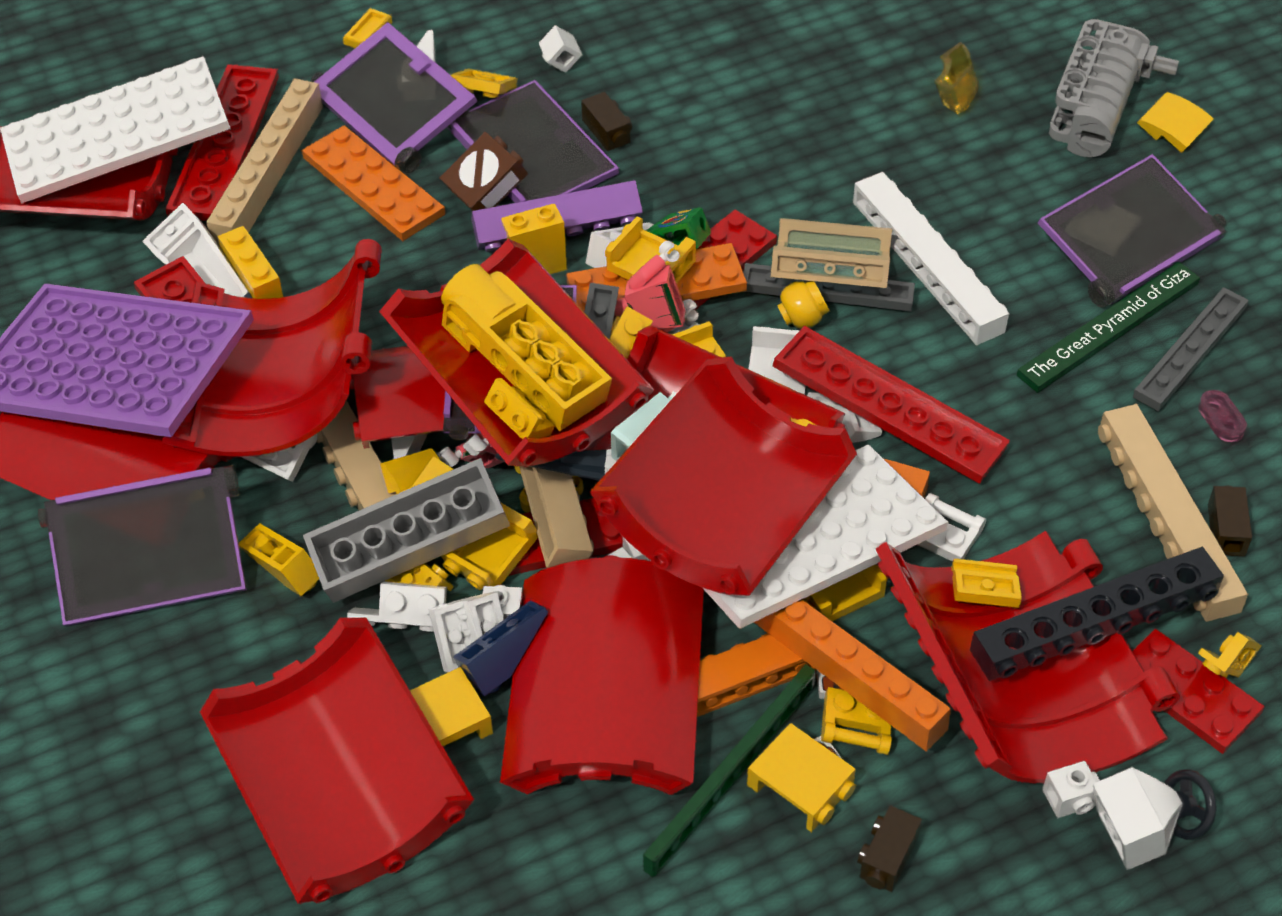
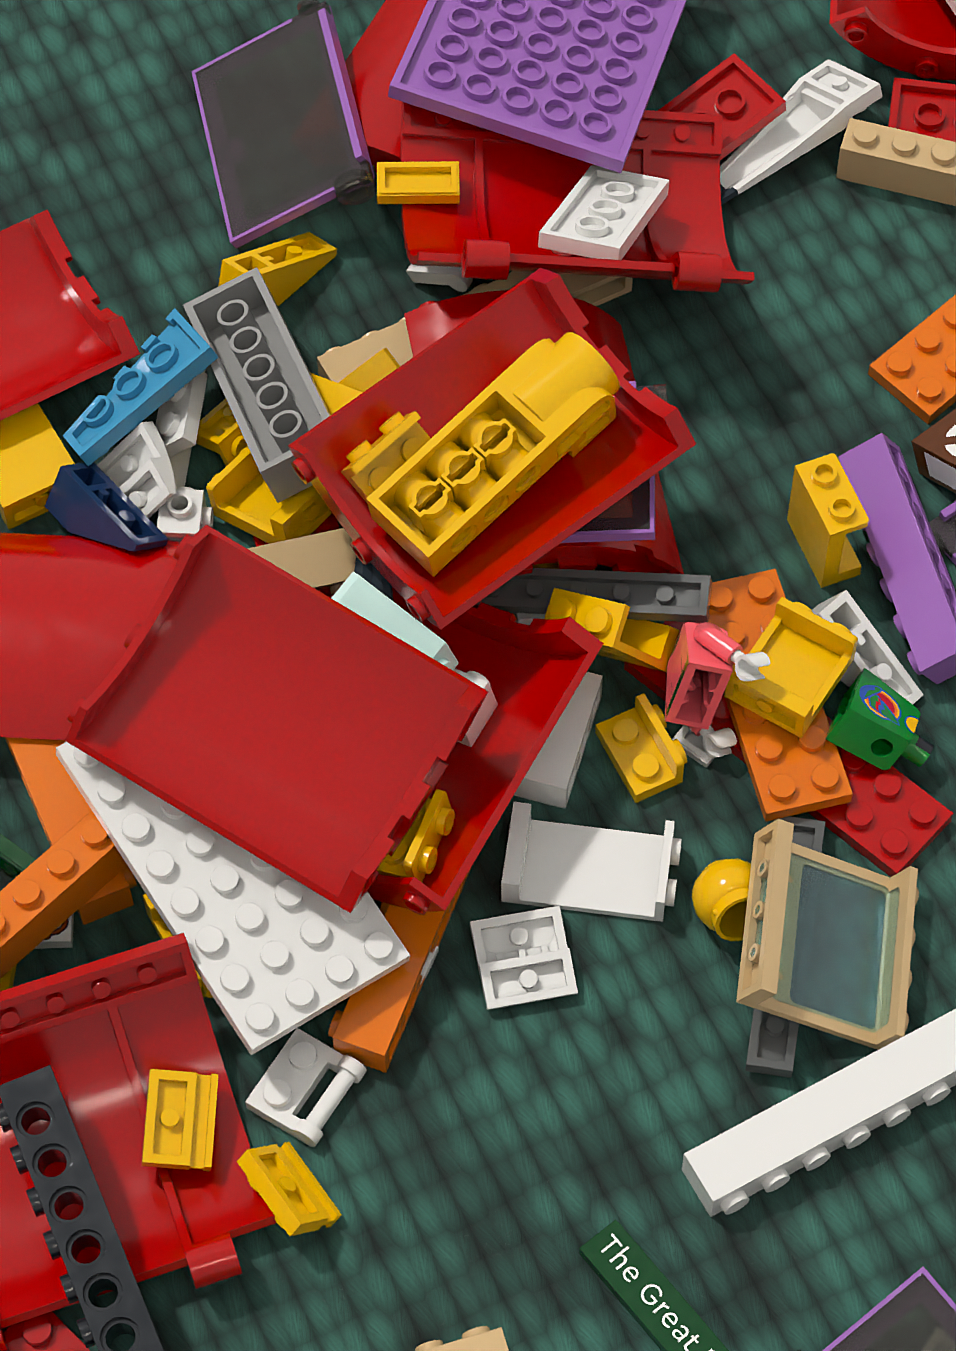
camera: 90 degrees right, 10 degrees up
yellow brick [218,226,283,299] -> none
red plate [772,326,1010,484] -> none
none -> dark azure wing [63,308,218,466]
none -> yellow plate [237,1142,342,1236]
none -> yellow tile [377,161,460,204]
none -> white plate [538,165,669,260]

